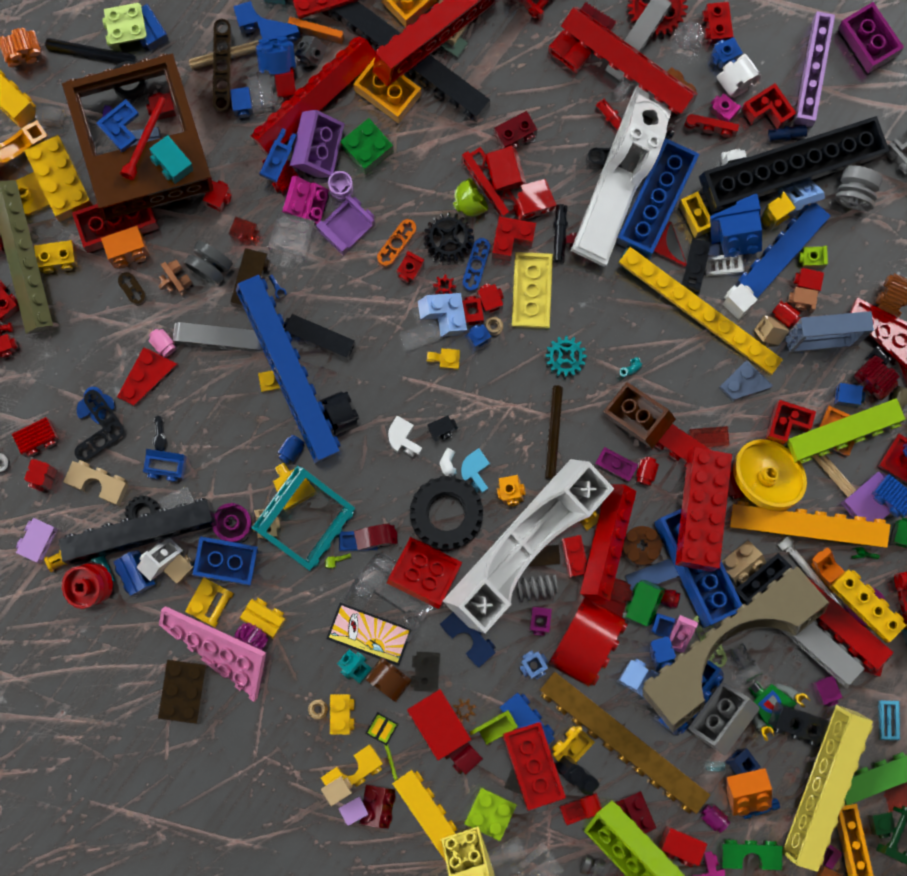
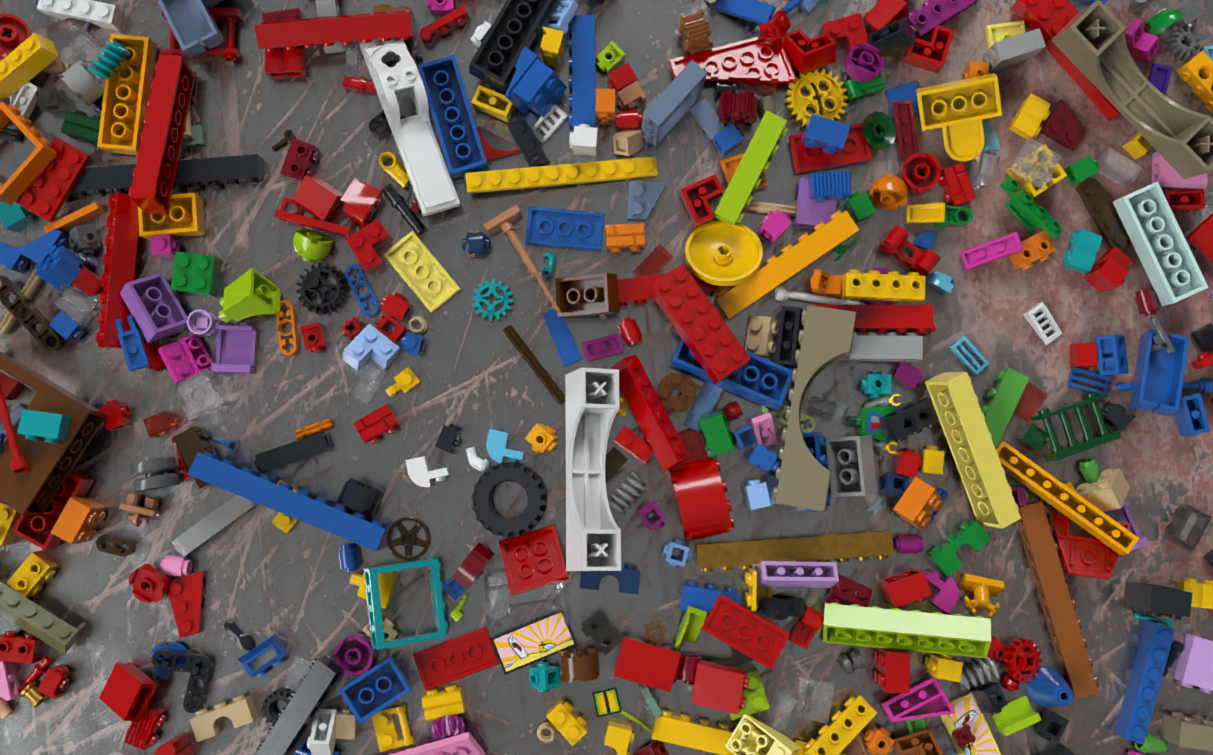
camera: 40 degrees left, 5 degrees up
none -> red brick [99,662,158,722]
none -> red plate [129,564,169,604]
none -> dark pink brick [150,234,180,259]
none -> red piece [172,437,193,481]
none -> lime hips [218,268,281,323]
none -> dark brown hand [271,129,296,151]
none -> orange axle [295,419,333,440]
none -> red brick [353,404,401,445]
none -> yellow piece [379,152,411,188]
none -> dark brown wheel [386,517,430,561]
none -> red tile [413,626,500,691]
none -> dark blue head [462,232,490,257]
none -> nougat piece [483,205,559,311]
none -> blue tile [525,206,605,252]
none -> blue tile [542,309,582,367]
none -> orange brick [595,89,615,125]
none -> orange brick [605,223,645,254]
none -> sand green wing [637,683,663,717]
none -> sand blue tile [689,99,726,141]
none -> red brick [691,660,750,715]
none -> lavender brick [754,561,839,588]
none -> dark pink brick [757,210,792,246]
none -> teal brick [861,371,892,398]
none -> red brick [893,448,922,477]
none -> yellow brick [918,446,945,475]

